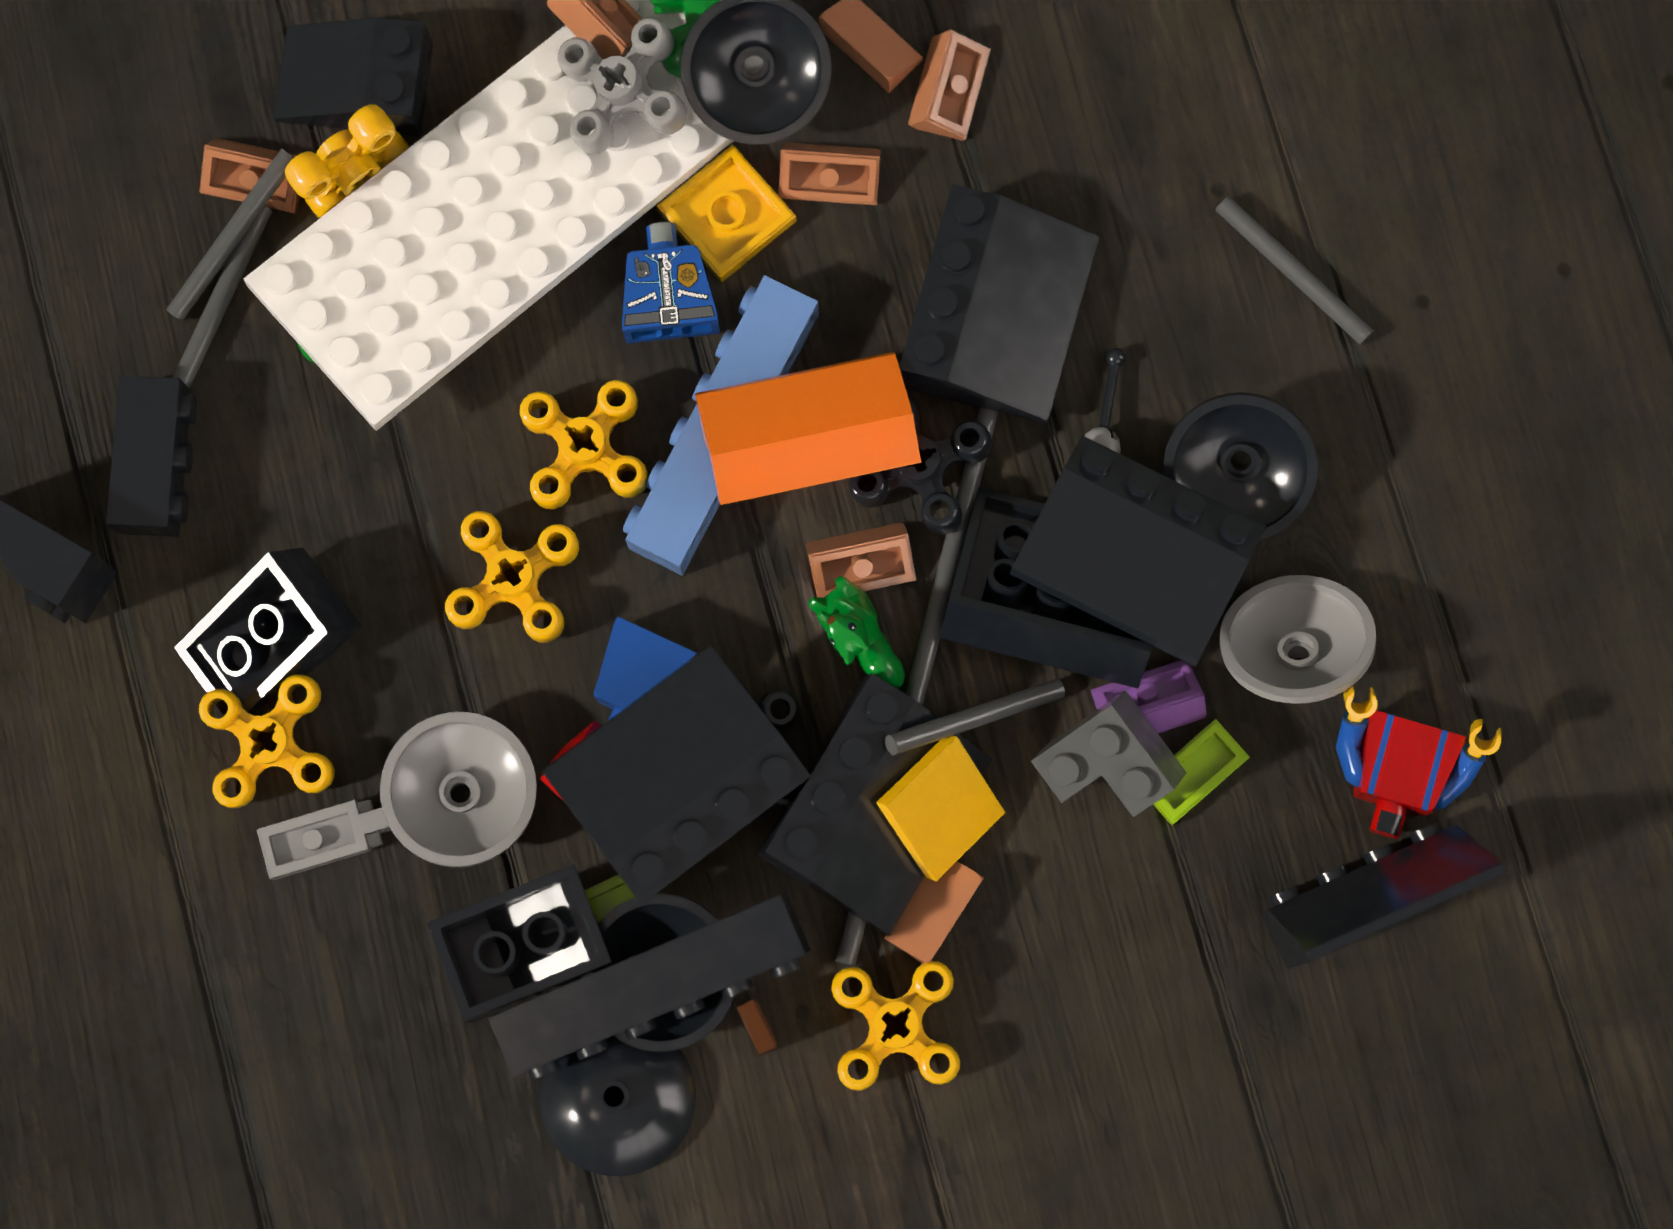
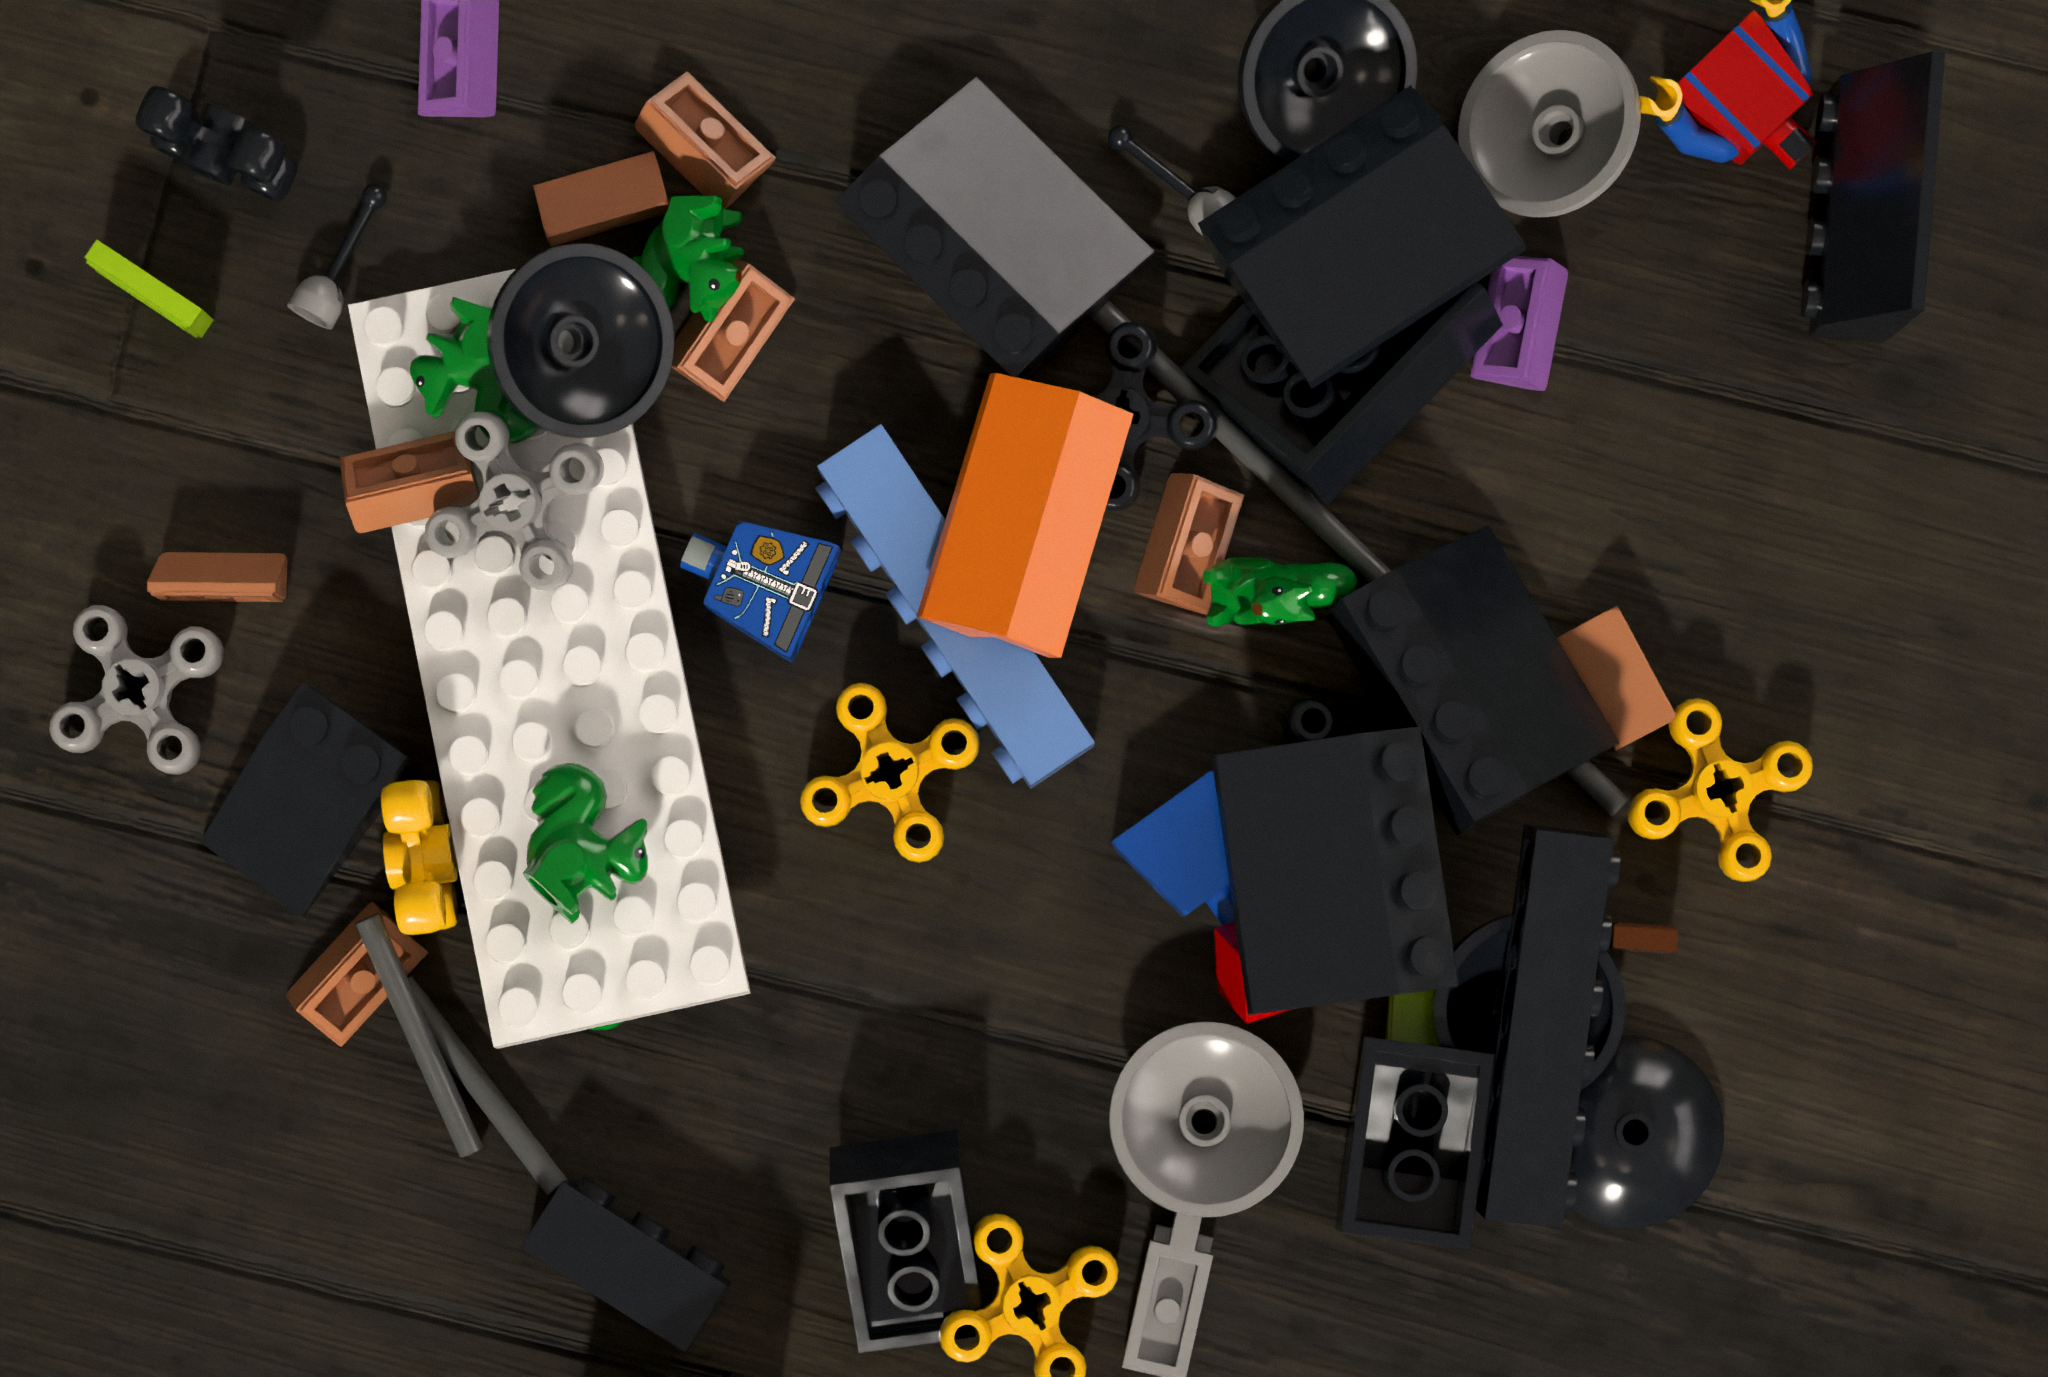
camera: 65 degrees left, 5 degrees up
yellow gear [445,511,579,643] -> none
yellow tile [657,144,797,283] -> none
yellow tile [876,736,1005,882] -> none
dark grey bar [885,679,1065,755] -> none
dark grey brick [1031,690,1187,817] -> none
lime tile [1153,719,1250,826] -> none
none -> green animal [523,763,648,924]
none -> green animal [631,196,744,322]

